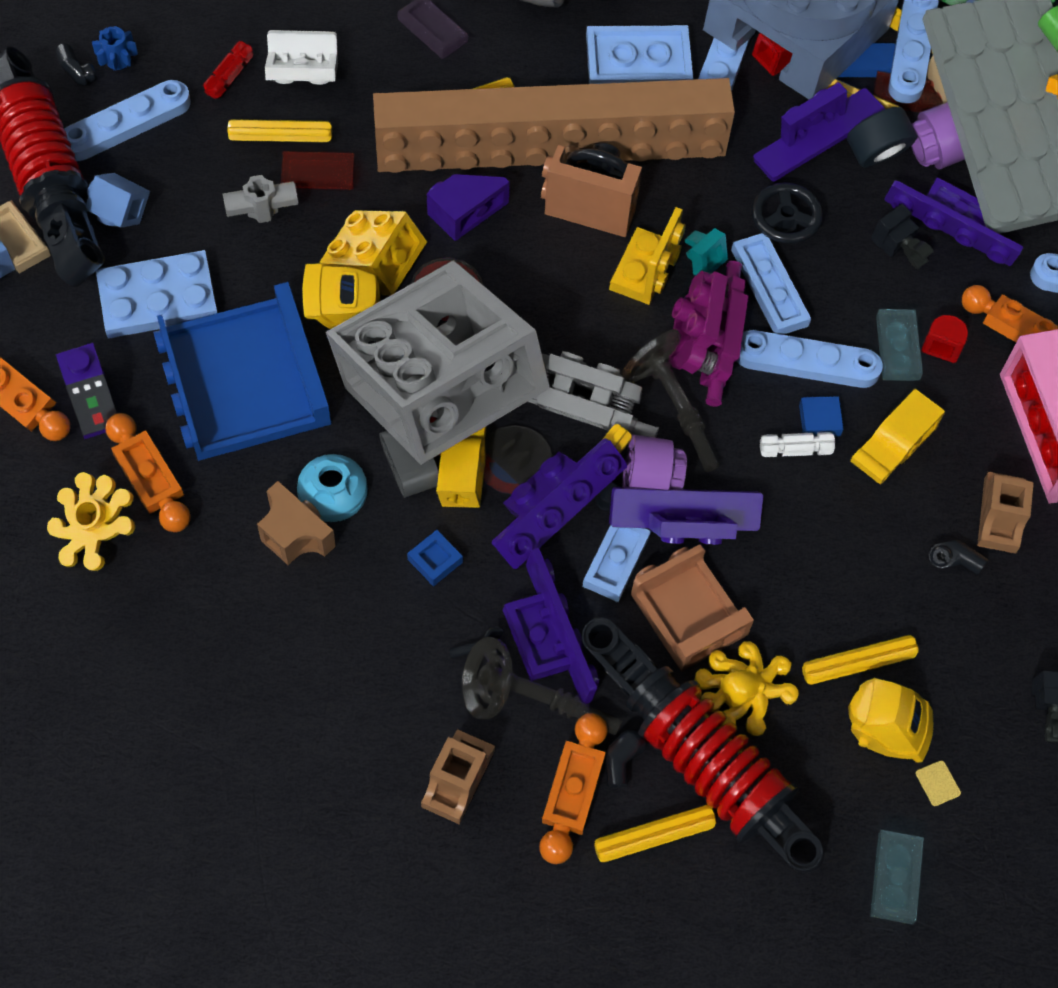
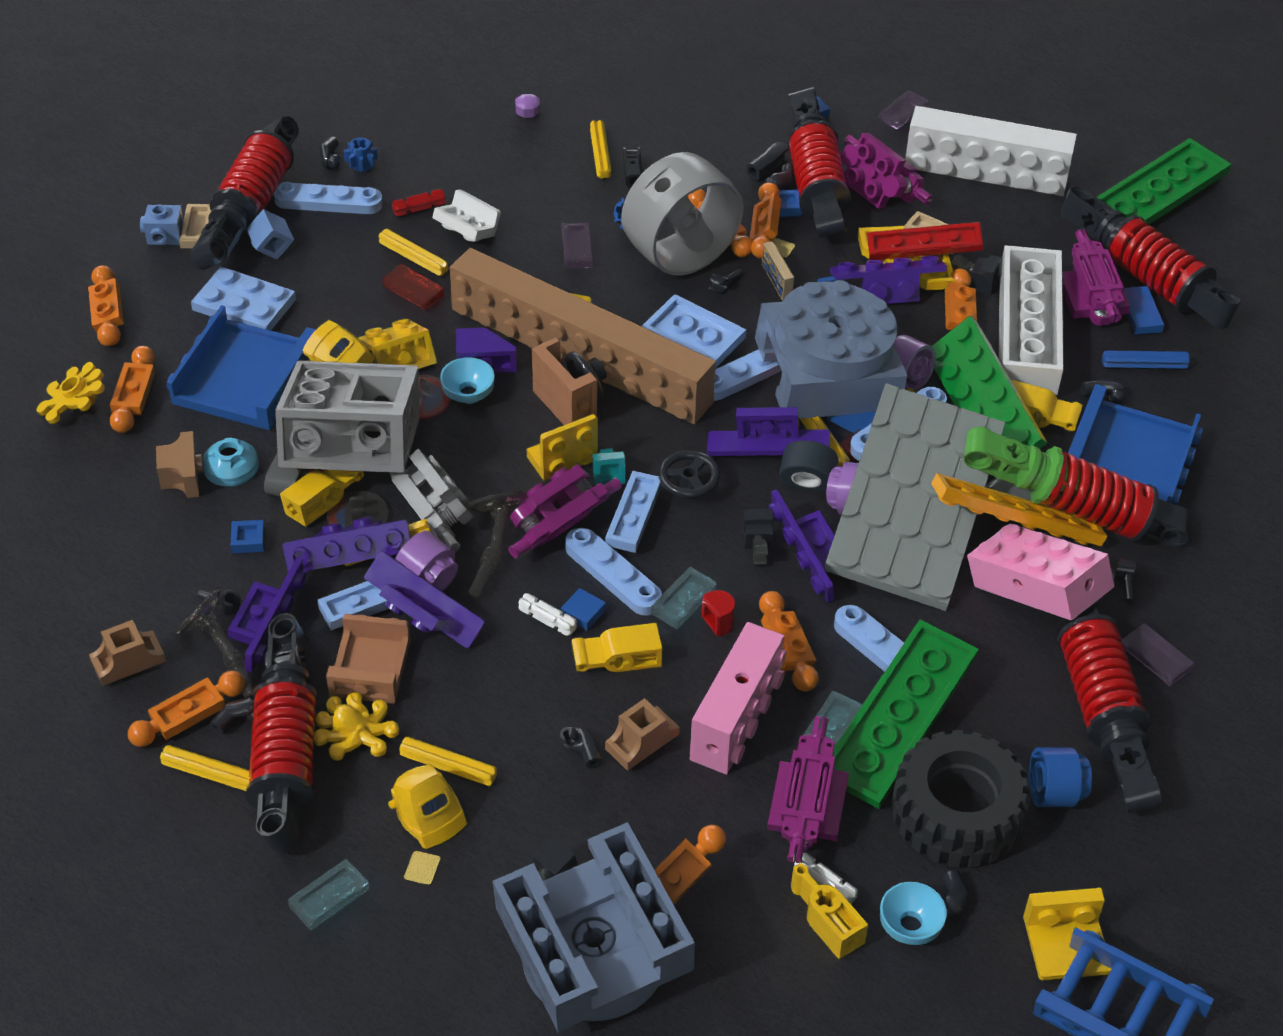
camera: 40 degrees right, 15 degrees down
slope [56,343,117,439] -> none
light grey axle [222,175,298,223] -> none
none -> medium azure piece [440,357,495,404]

